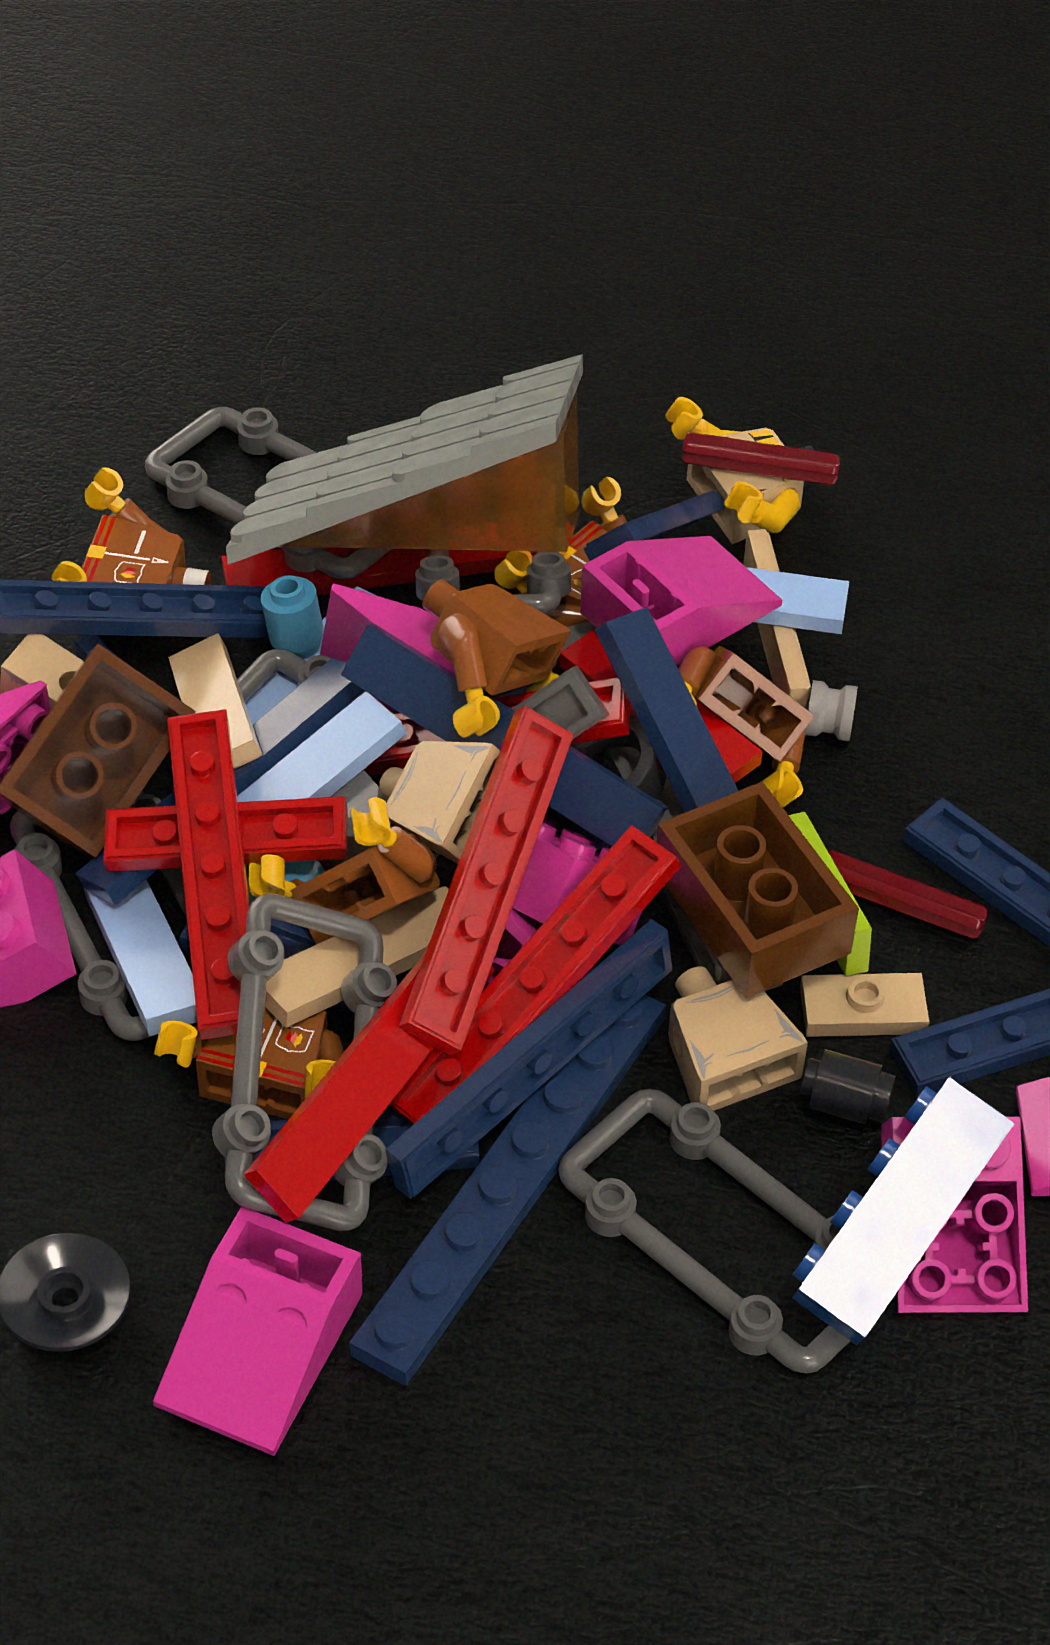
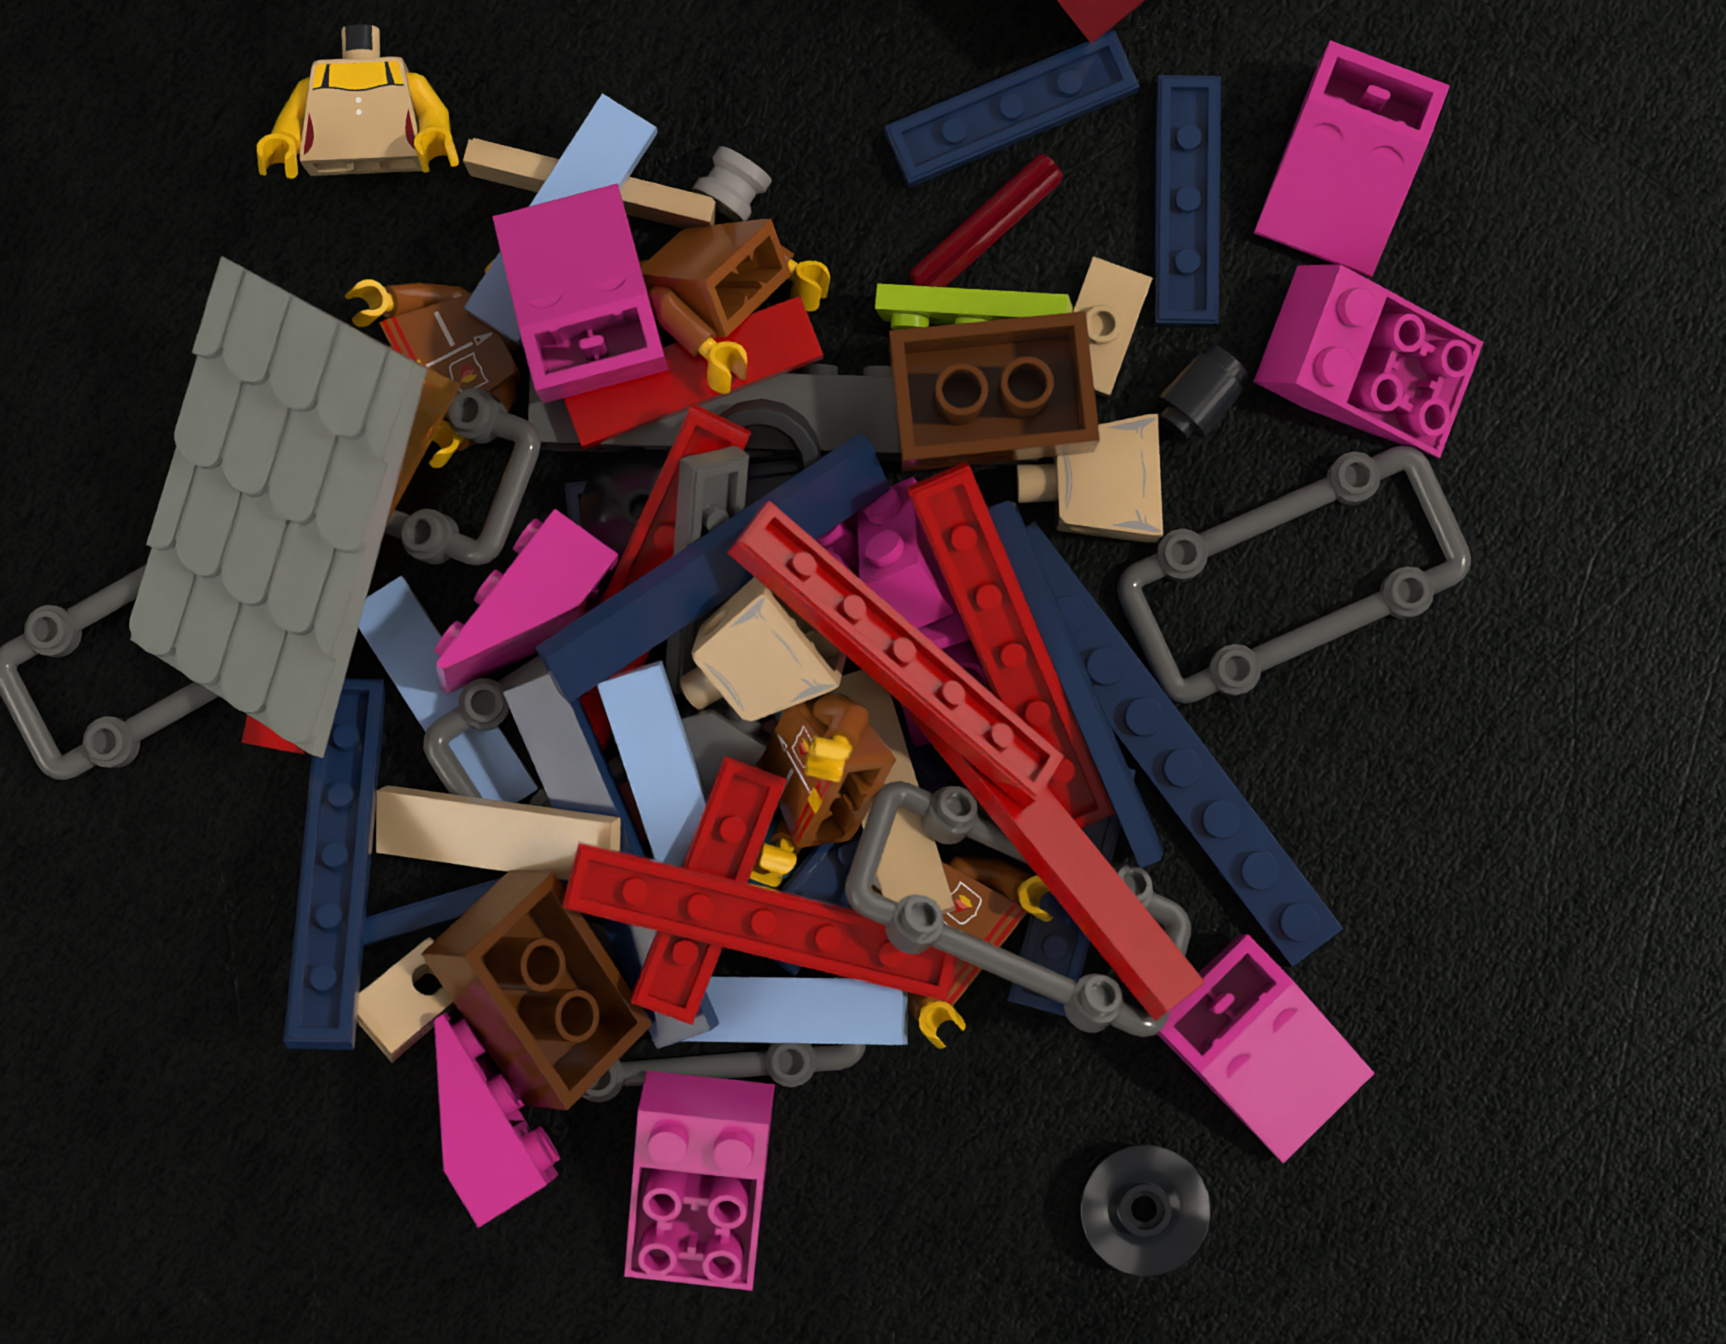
camera: 70 degrees left, 35 degrees up
dark orange torso [51,468,211,585] -> none
dark azure brick [261,575,324,659] -> none
dark orange torso [423,579,571,738] -> none
dark blue tile [583,490,726,561] -> none
dark blue tile [595,607,738,812] -> none
dark red axle [682,432,840,486] -> none
brick [792,1077,1015,1345] -> none

